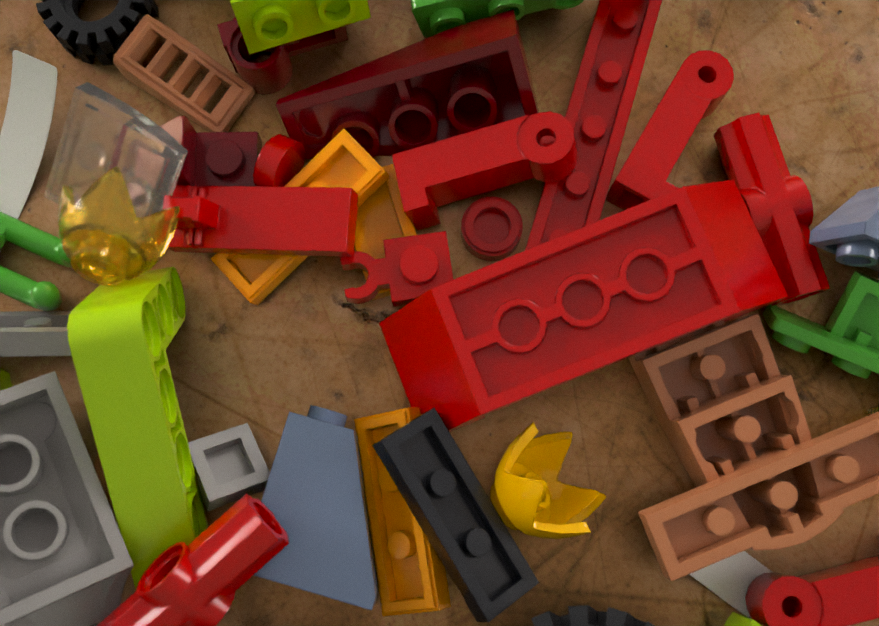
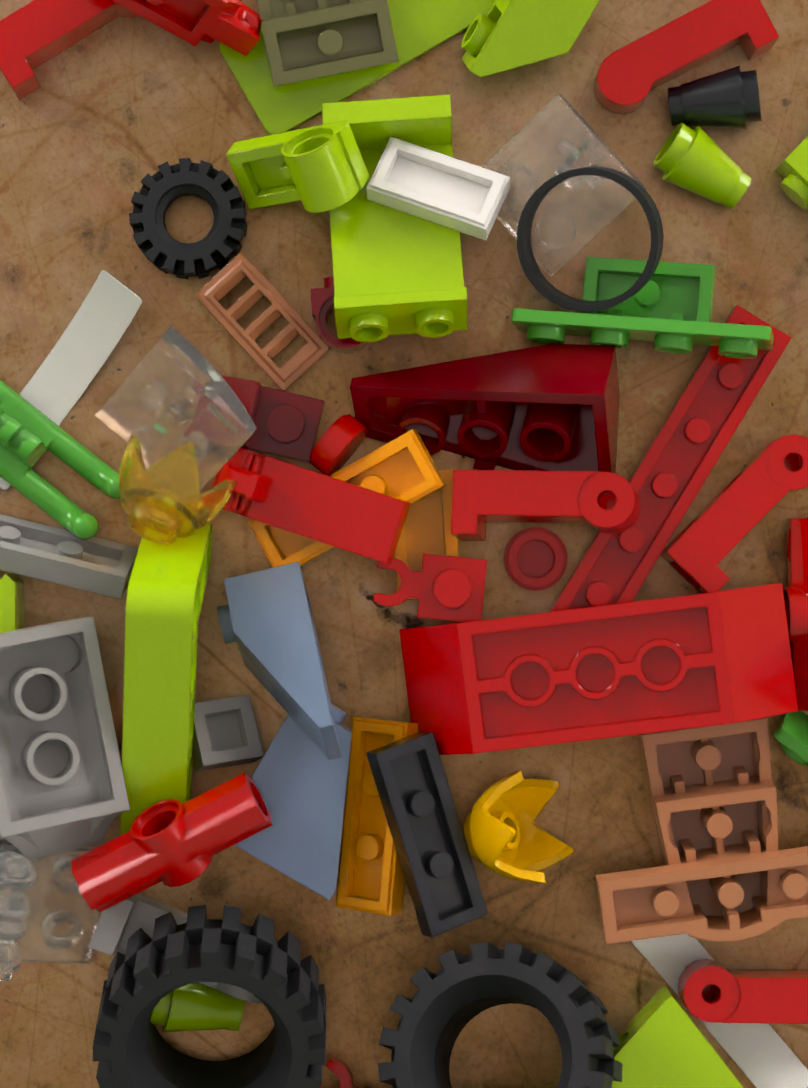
camera: 10 degrees right, 10 degrees up
none -> sand blue slope [217,562,342,760]

